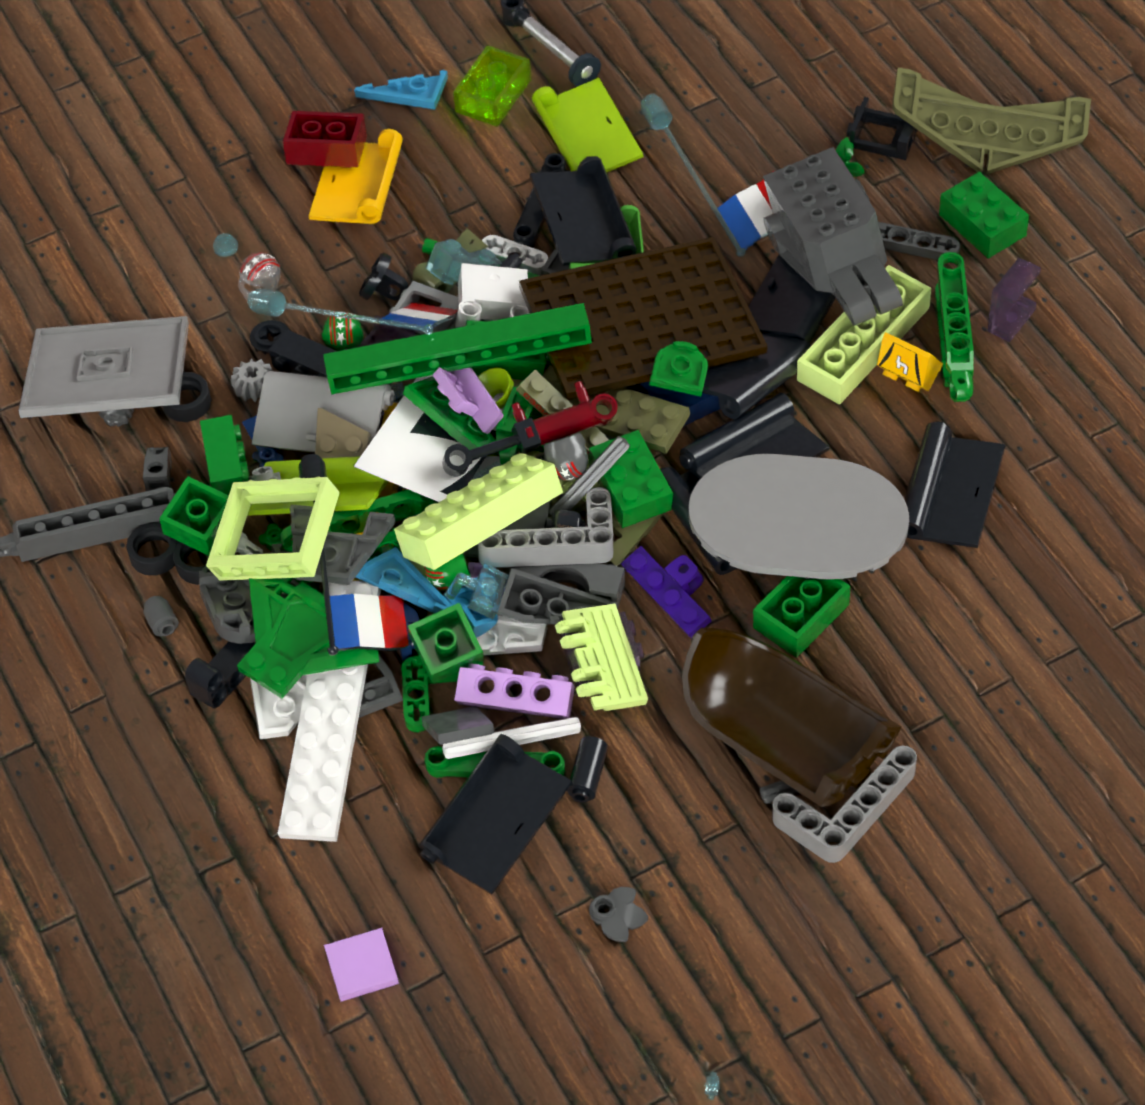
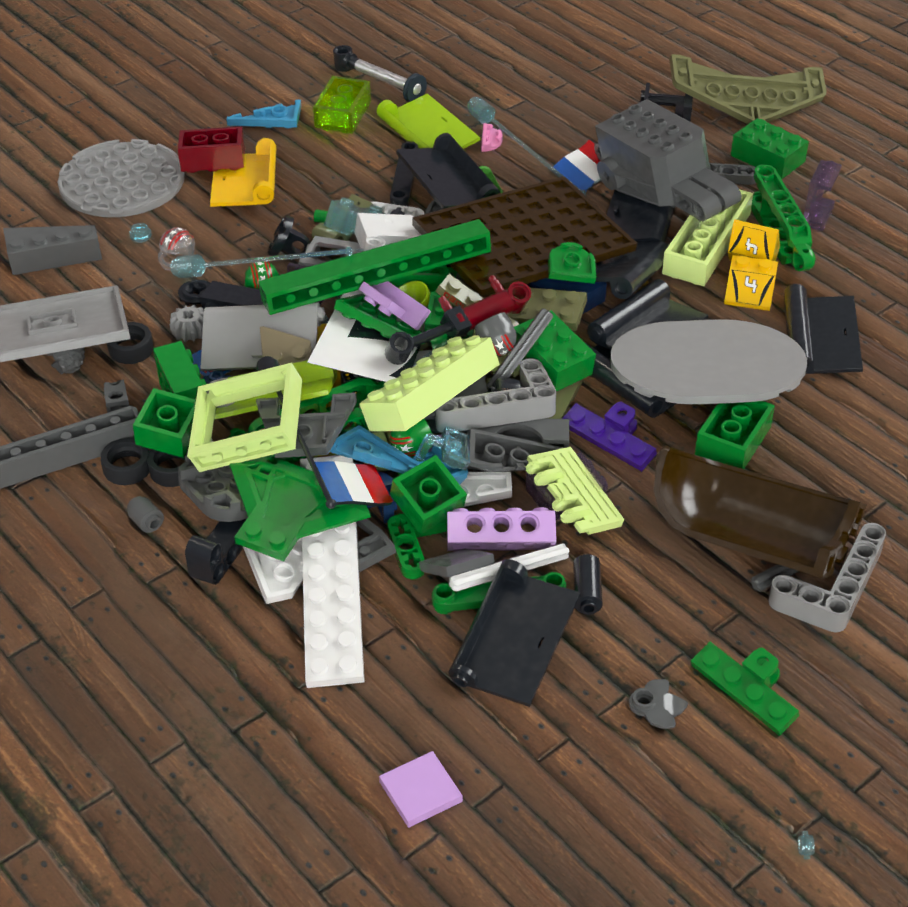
camera: 15 degrees left, 10 degrees down
none -> dark grey wedge [3,225,102,275]
none -> light grey tile [57,139,185,217]
none -> bright pink tile [481,123,503,152]
none -> green plate [691,641,800,736]
none -> yellow slope [724,255,778,311]

